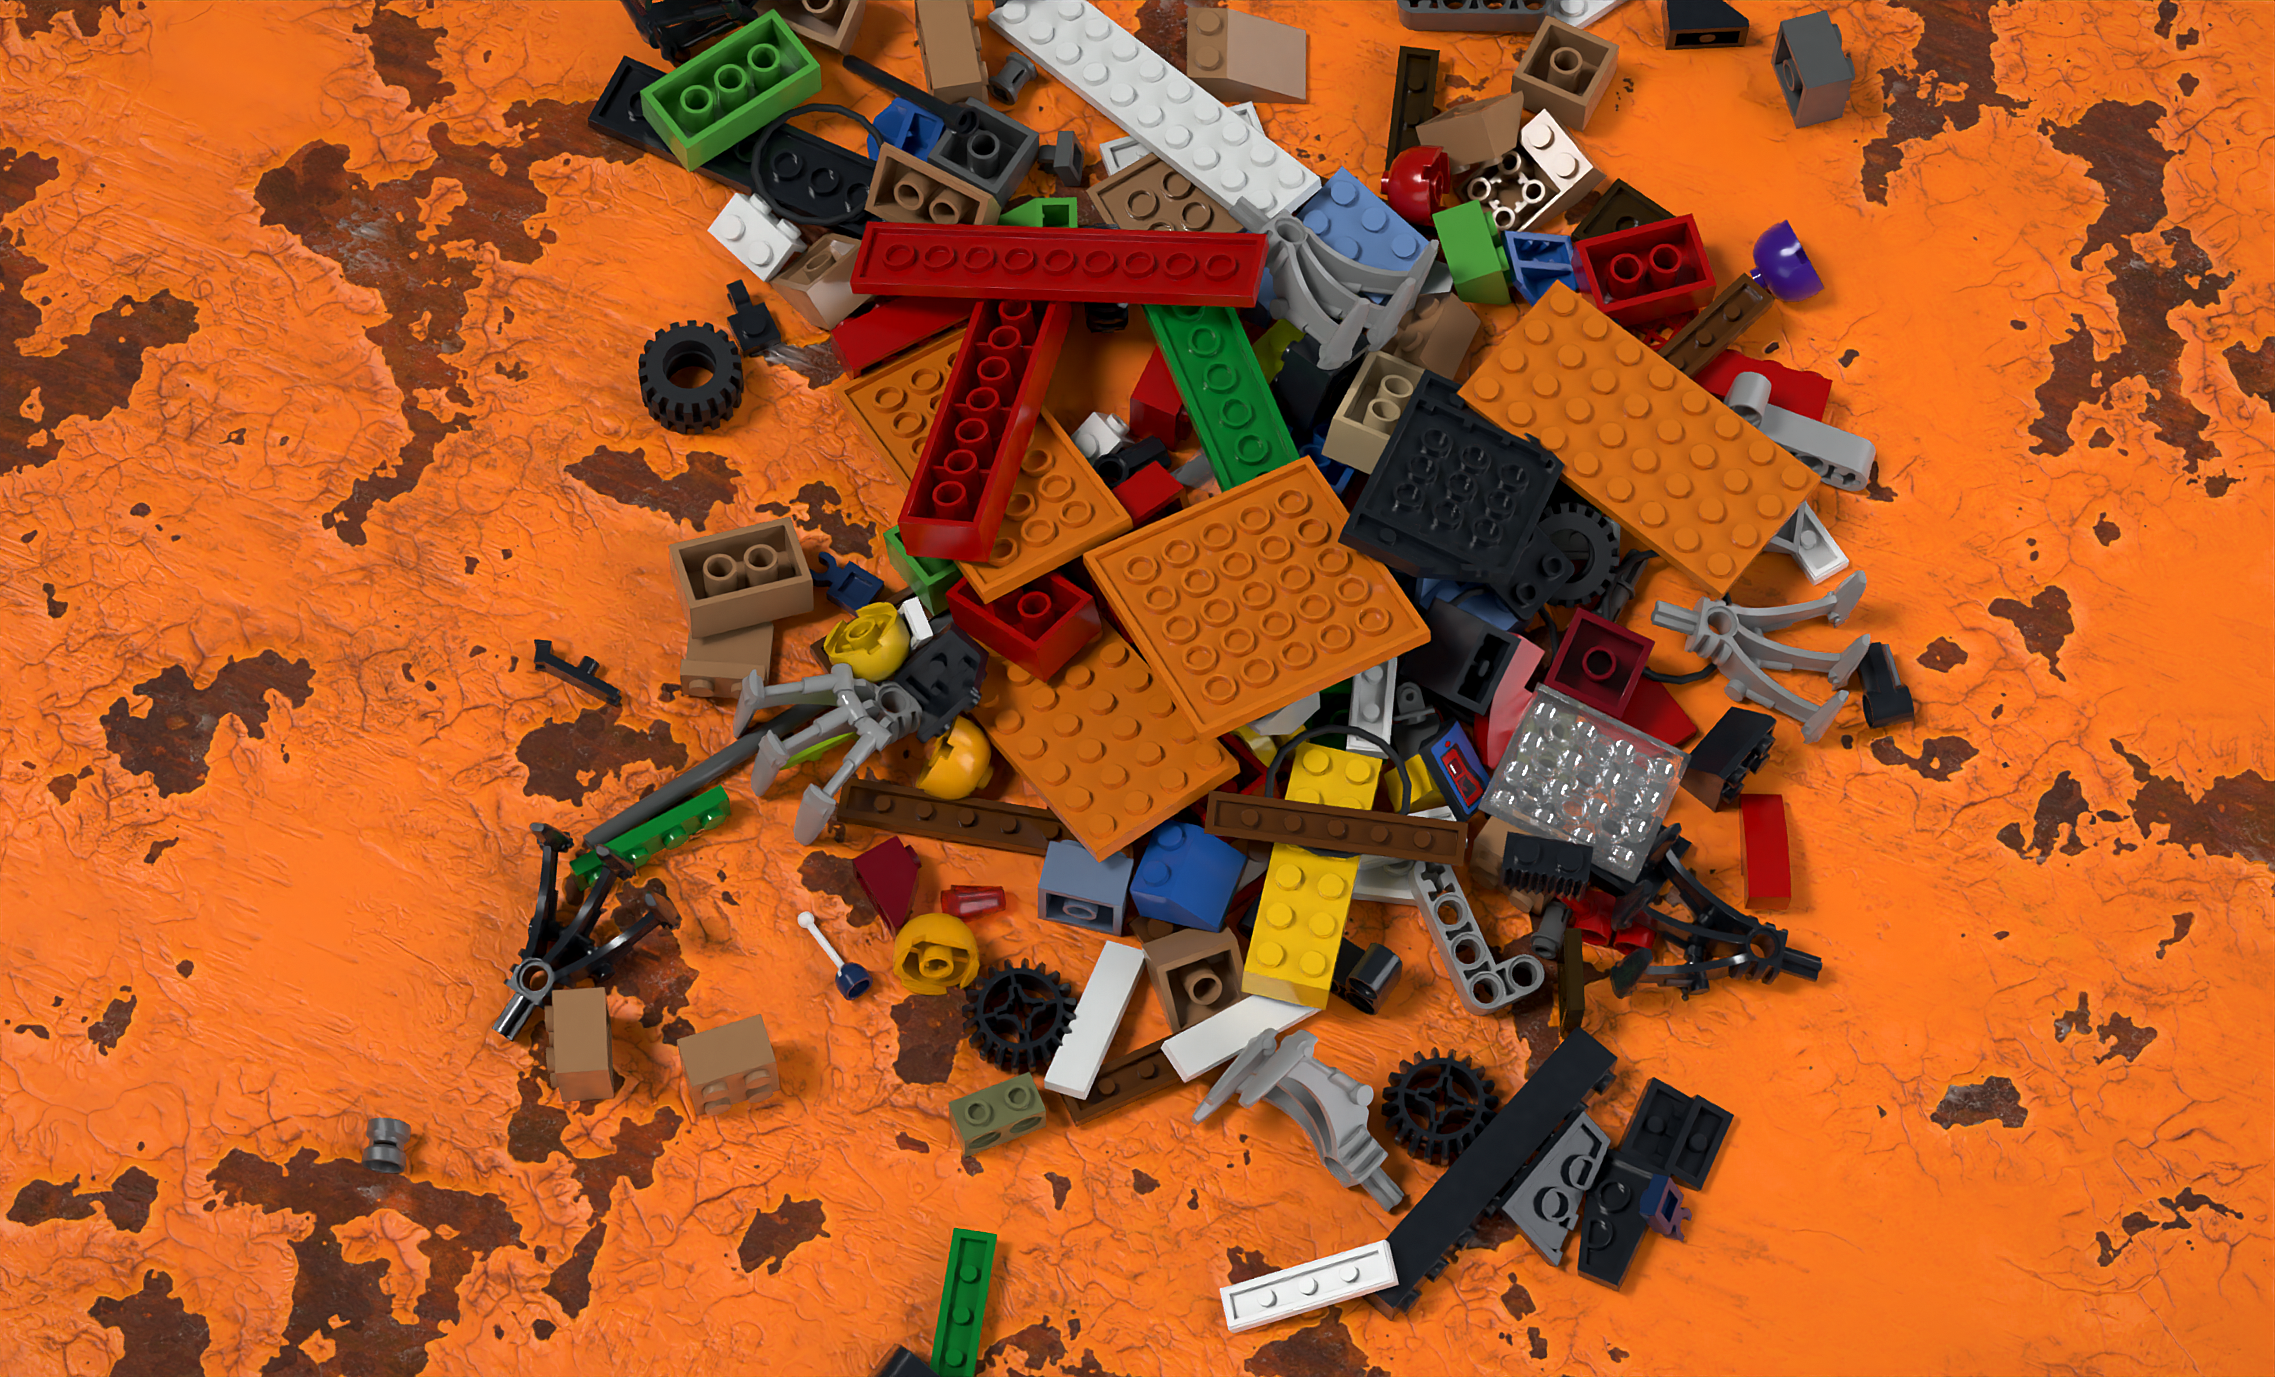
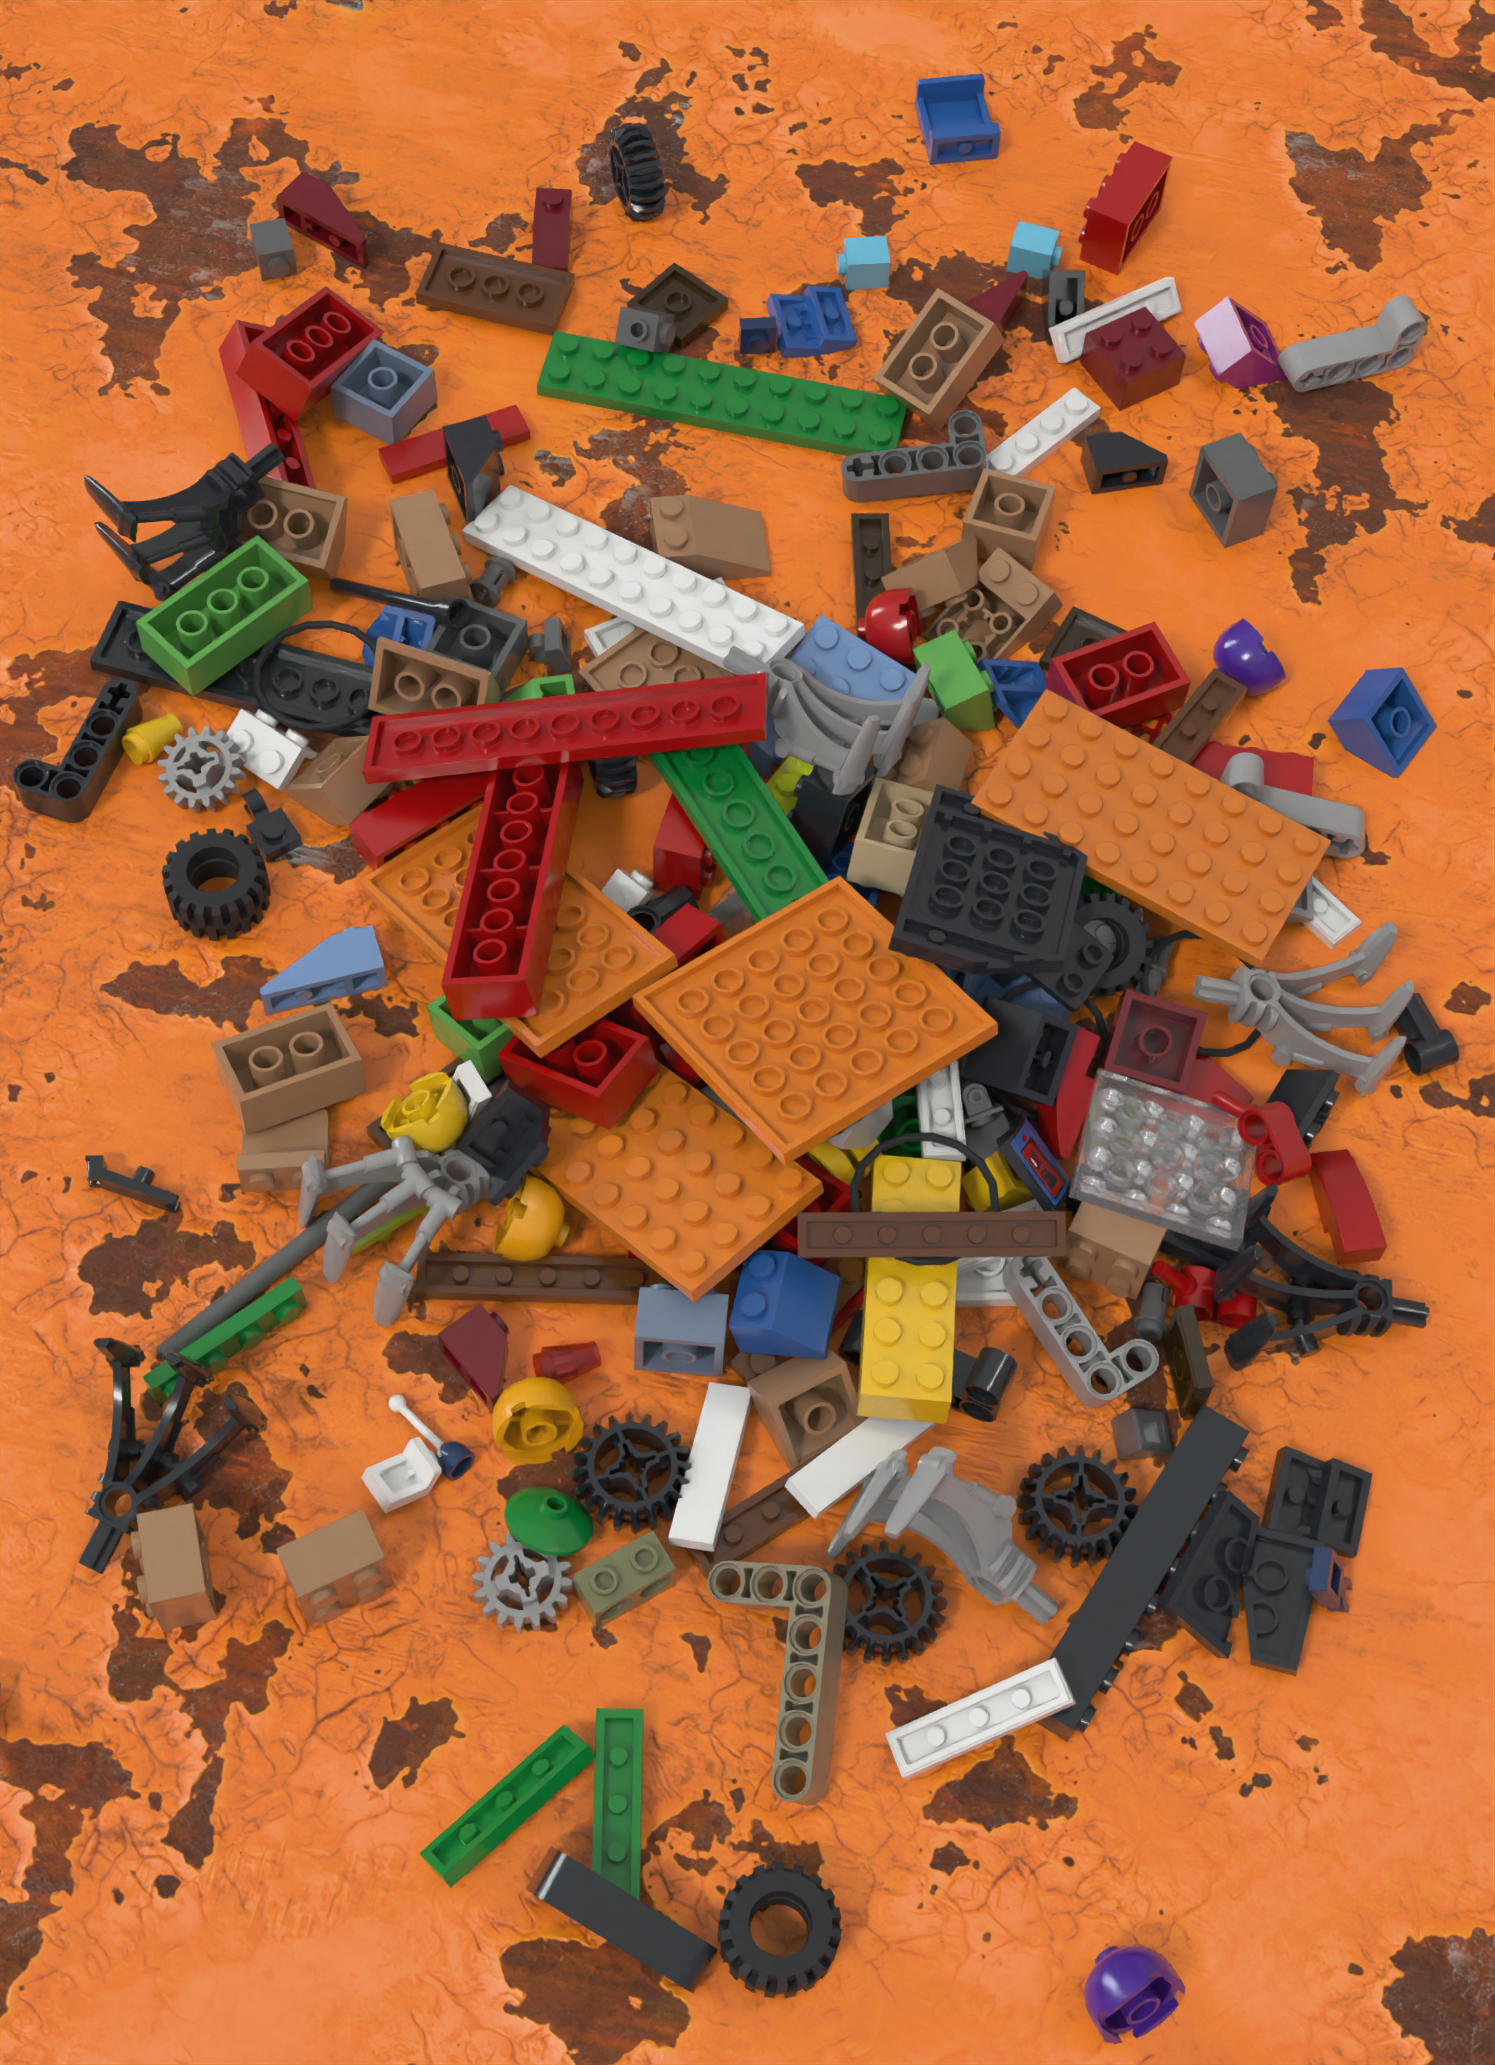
camera: 10 degrees left, 5 degrees down
dark blue plate [809,552,885,617] -> none
black brick [1498,831,1594,903] -> none
none -> black beam [13,678,143,823]
none -> yellow cone [121,713,183,764]
none -> light grey gear [157,726,246,814]
none -> medium blue slope [260,925,387,1016]
none -> white bracket [361,1437,442,1513]
none -> green plate [419,1725,596,1888]
none -> light grey gear [473,1533,573,1634]
none -> green dish [504,1487,593,1556]
none -> dark tan beam [707,1560,848,1806]
none -> black gear [825,1540,947,1667]
none -> flat silver slope [1111,1408,1173,1460]
none -> red beam [1211,1090,1312,1186]
none -> blue slope [1328,667,1437,778]

